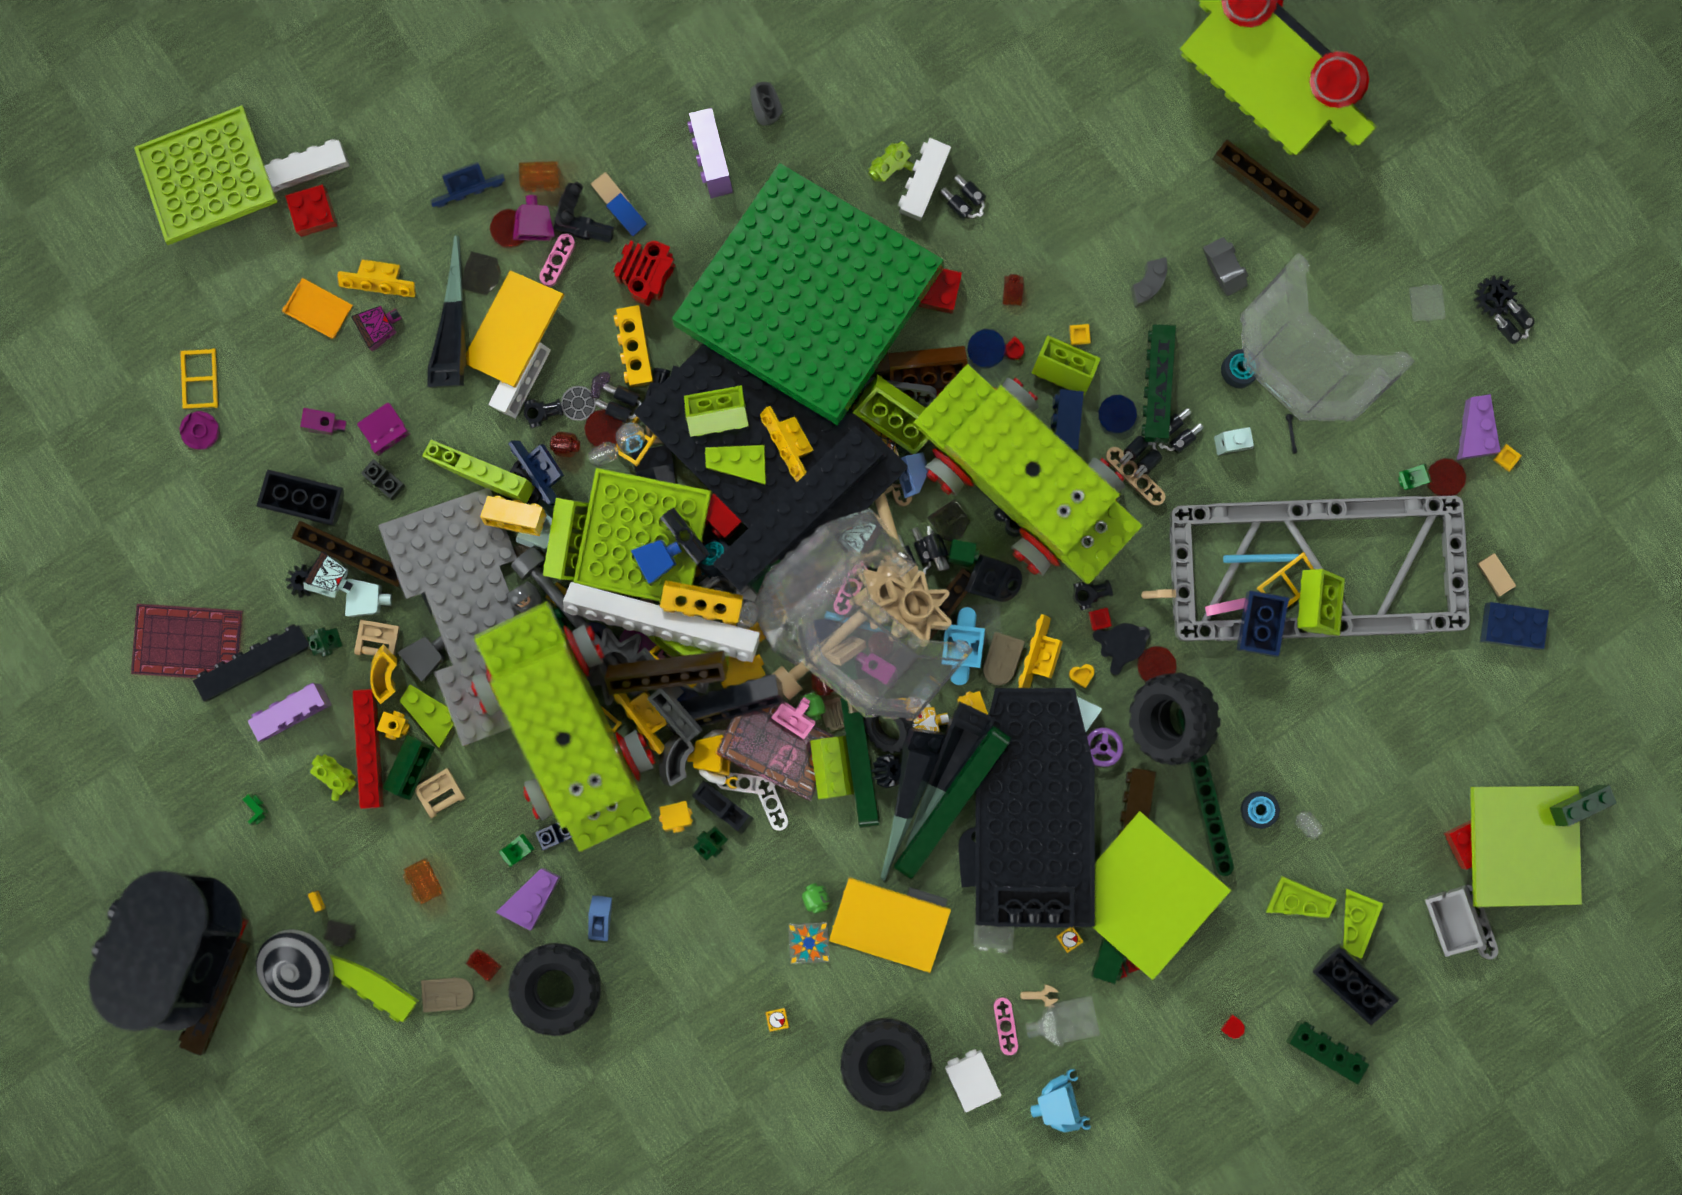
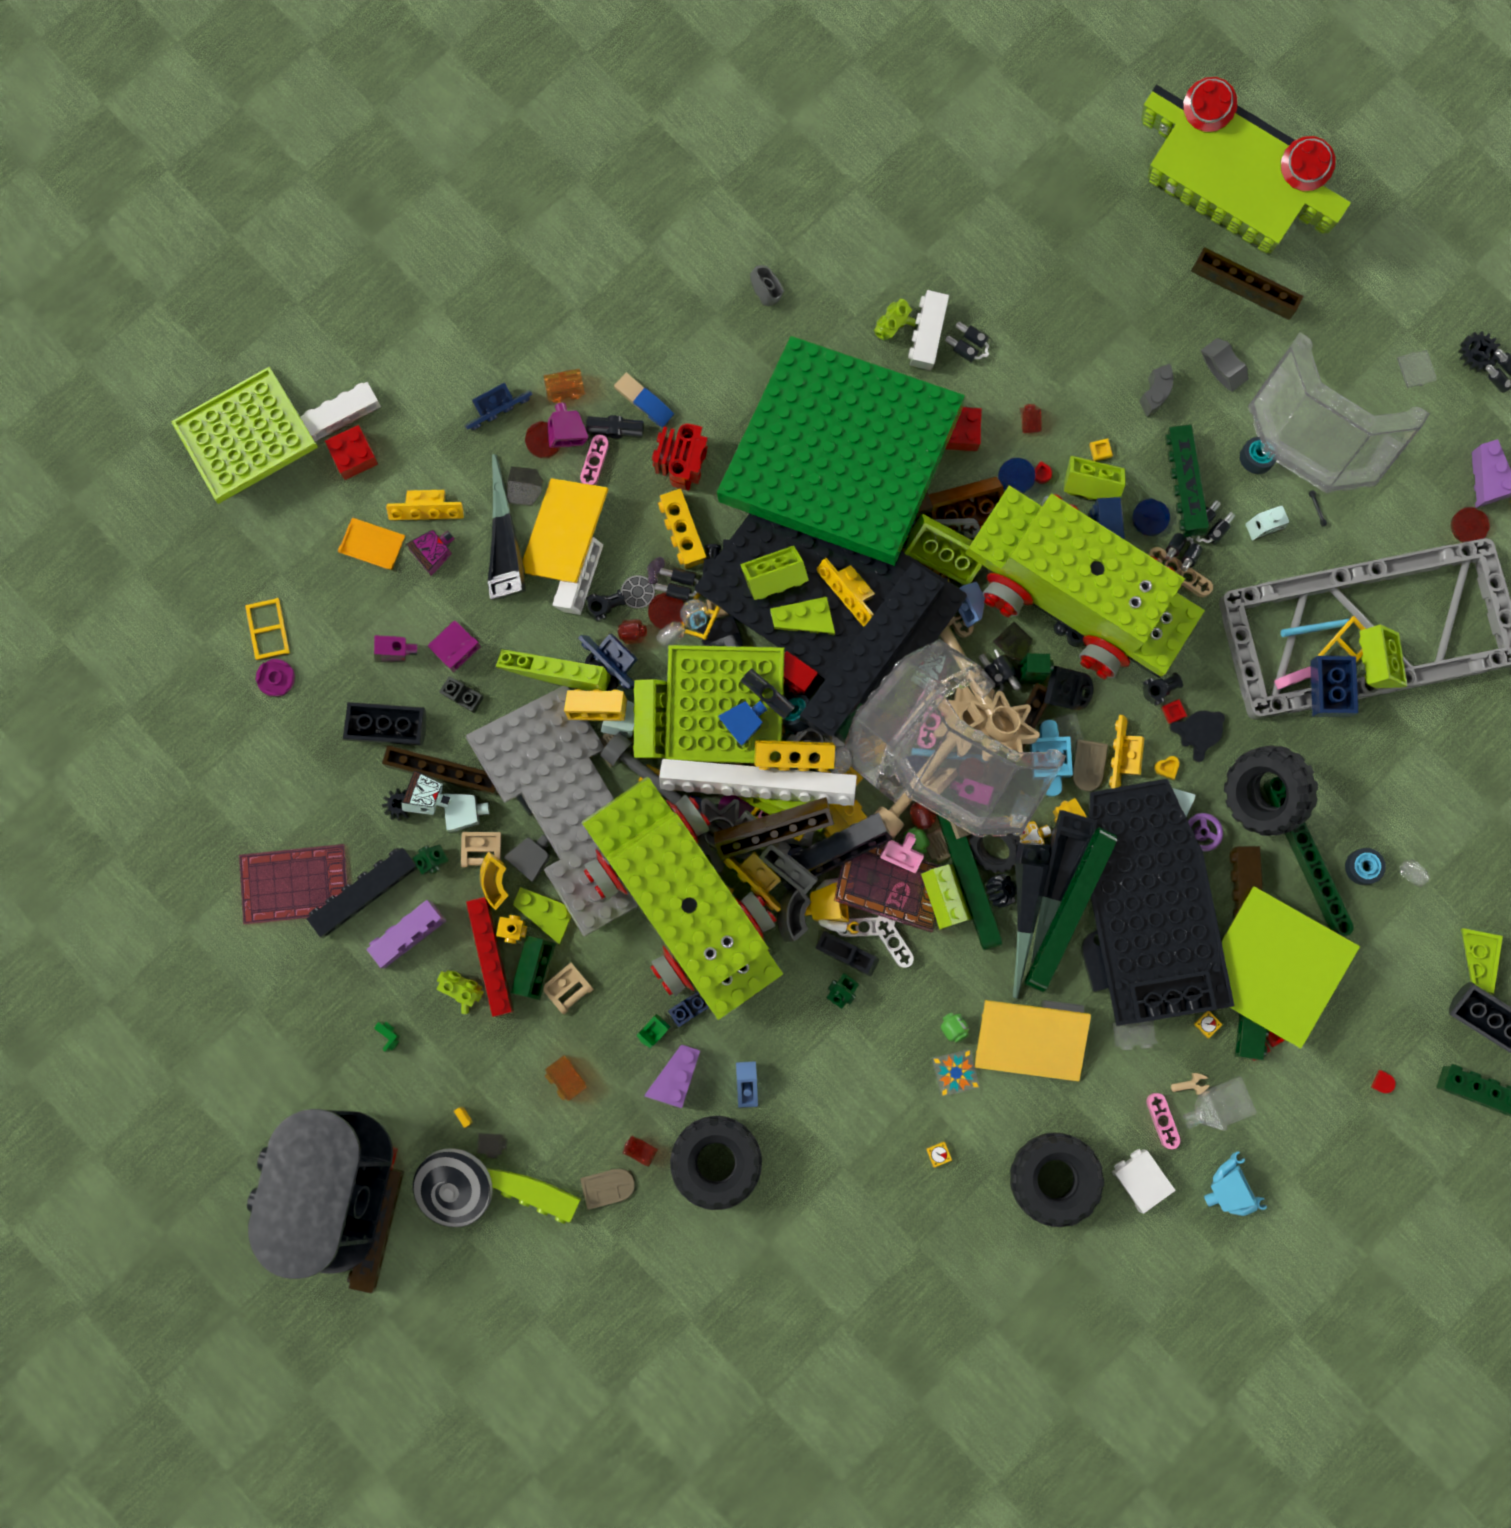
camera: 15 degrees left, 5 degrees down
dark grey piece [506,581,543,613] -> none
black piece [555,182,583,226] -> none
yellow head [659,801,693,833] -> none
wedge [687,108,733,198] -> none
clear red tile [1137,646,1177,682] -> none
tan bar [1142,589,1176,599] -> none
lime wing [1266,875,1337,918] -> none
green bracket [1398,464,1432,490] -> none

